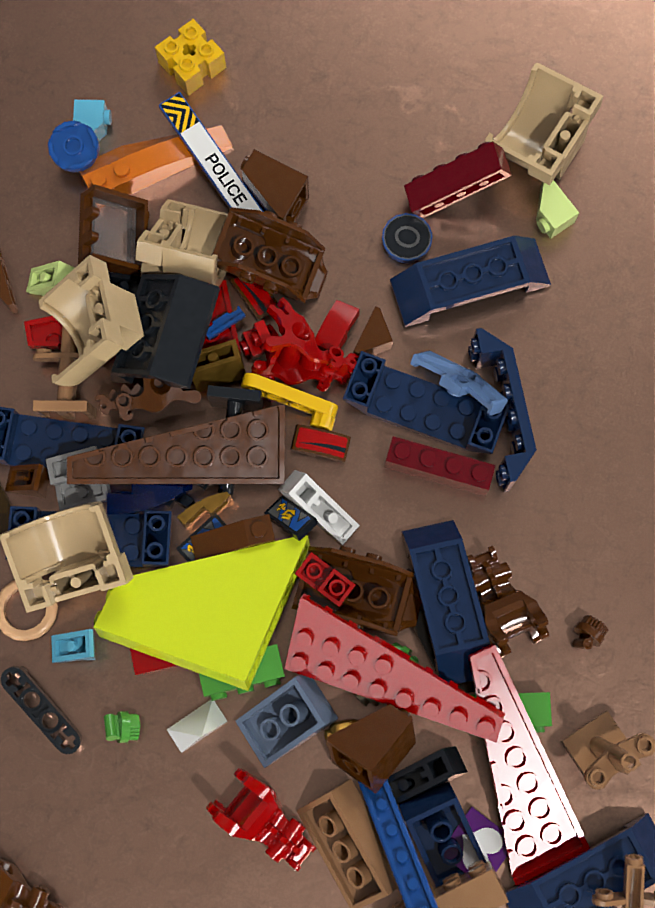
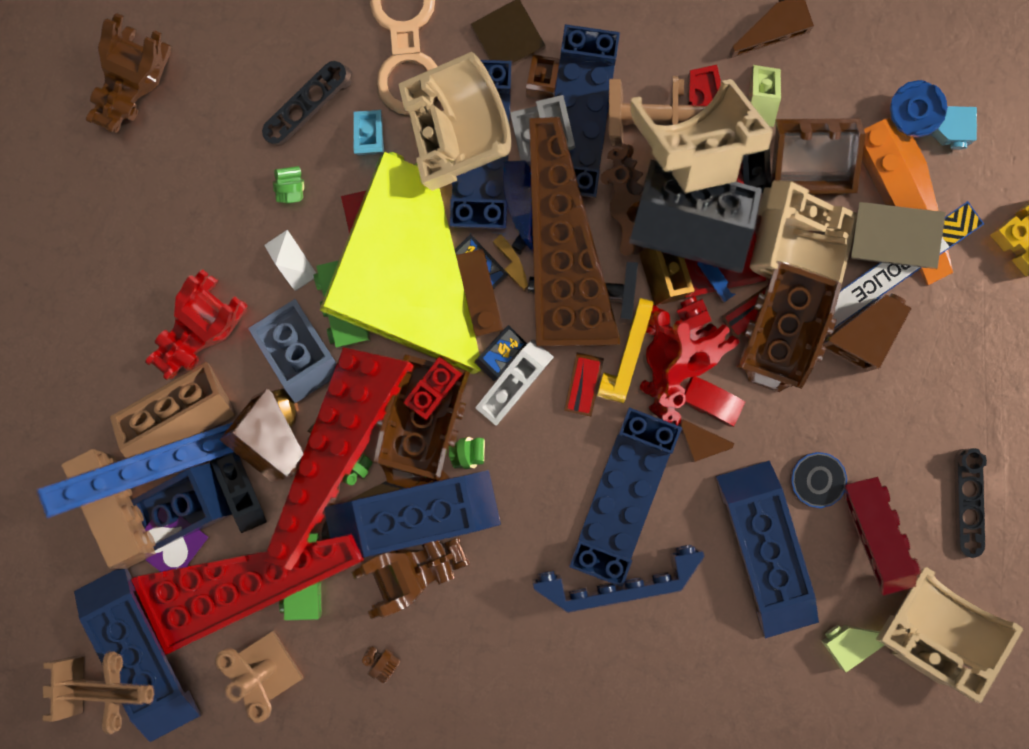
camera: 90 degrees right, 10 degrees up
dark red brick [384,436,496,496] -> none
medium blue plate [410,350,508,416] -> none
none -> bright green piece [448,437,485,469]
none -> dark tan tile [851,202,946,269]
none -> black beam [954,448,987,558]

